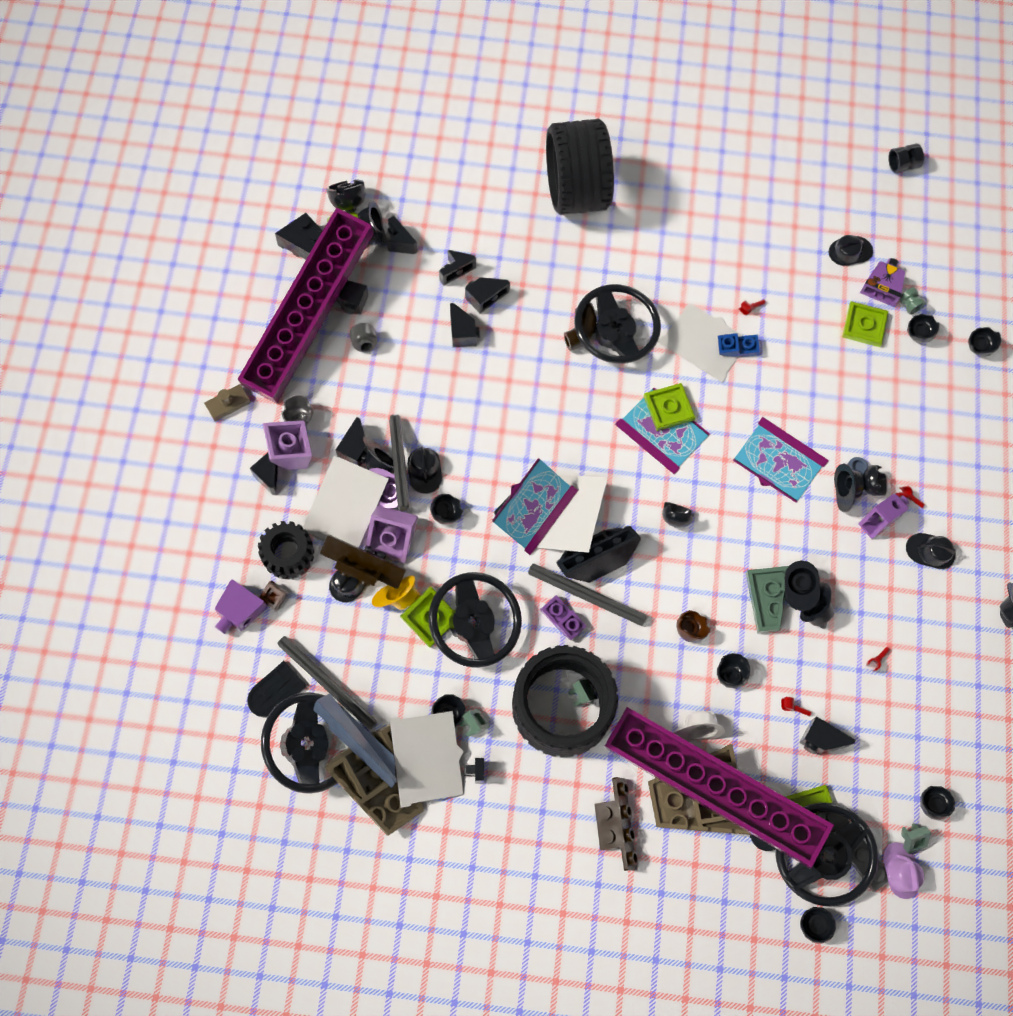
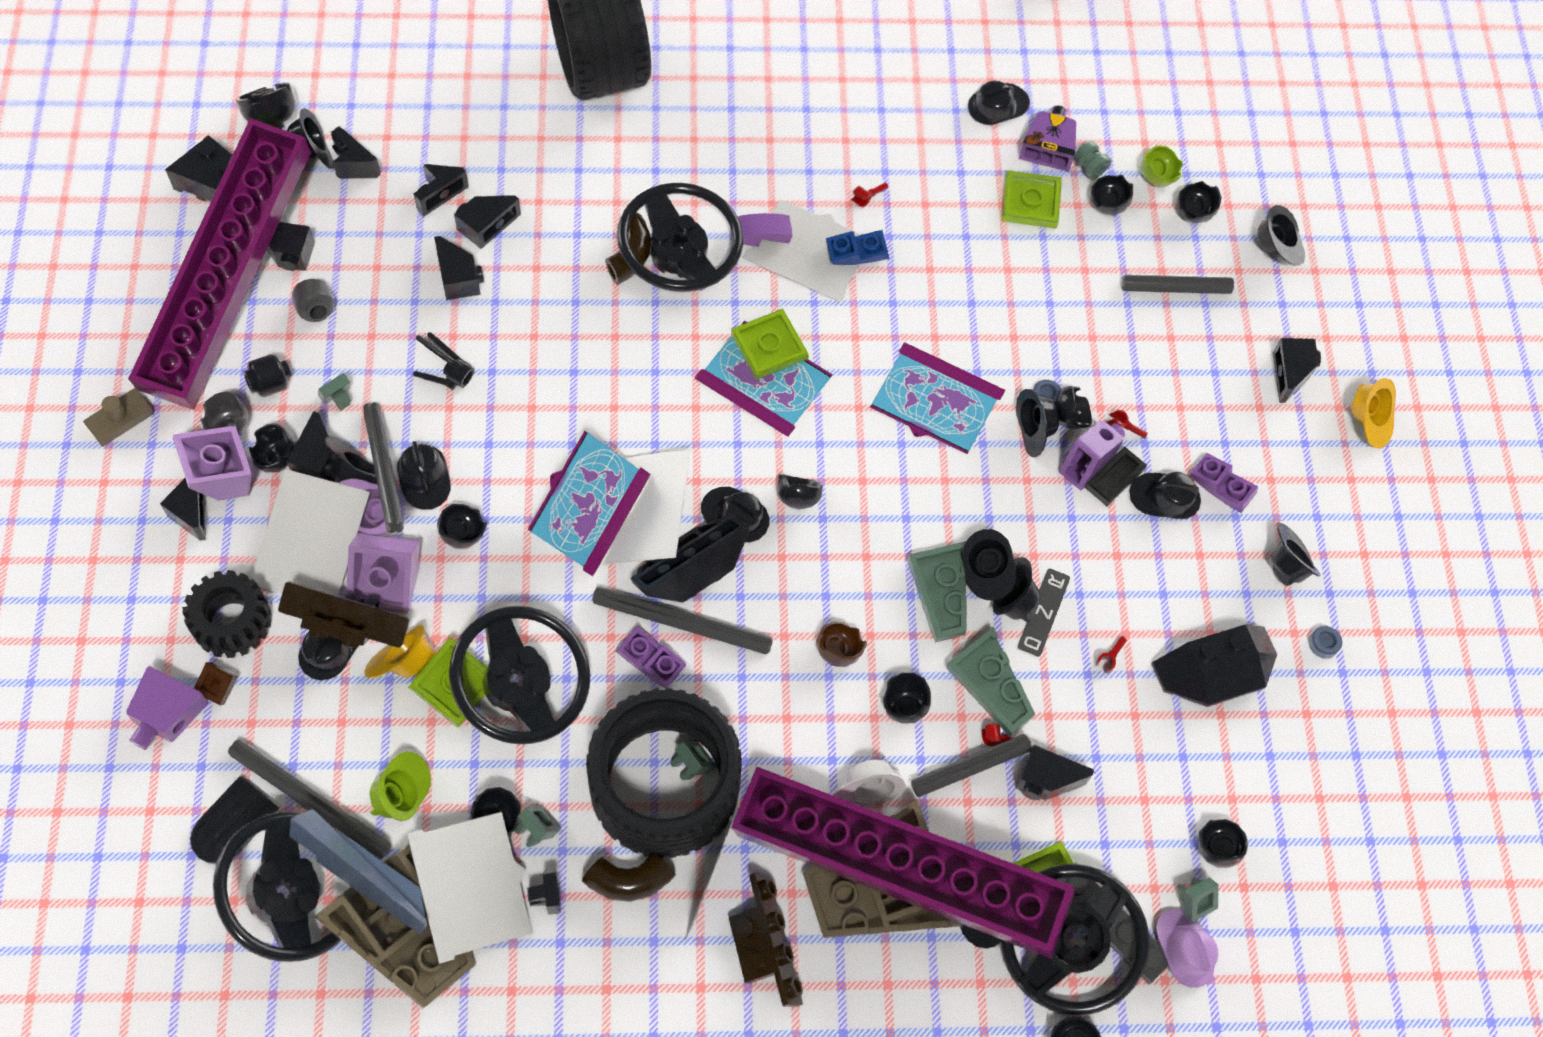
camera: 10 degrees left, 5 degrees down
none -> black head [243,354,292,397]
none -> black hair [249,423,295,473]
none -> sand green tile [317,373,351,411]
none -> lime piece [369,751,431,822]
none -> black plant [413,332,475,390]
none -> dark brown cylinder [581,853,676,902]
none -> white sticker [686,802,740,939]
none -> black piece [701,487,770,543]
none -> medium lavender slope [730,213,793,247]
none -> dark grey axle [911,734,1032,797]
none -> sand green wing [946,627,1035,737]
none -> dark grey sticker [1018,568,1070,657]
none -> pearl dark grey tile [1085,446,1147,507]
none -> dark grey axle [1121,274,1234,294]
none -> lime hair [1141,145,1183,187]
none -> black wedge [1151,624,1278,707]
none -> medium lavender slope [1190,453,1258,513]

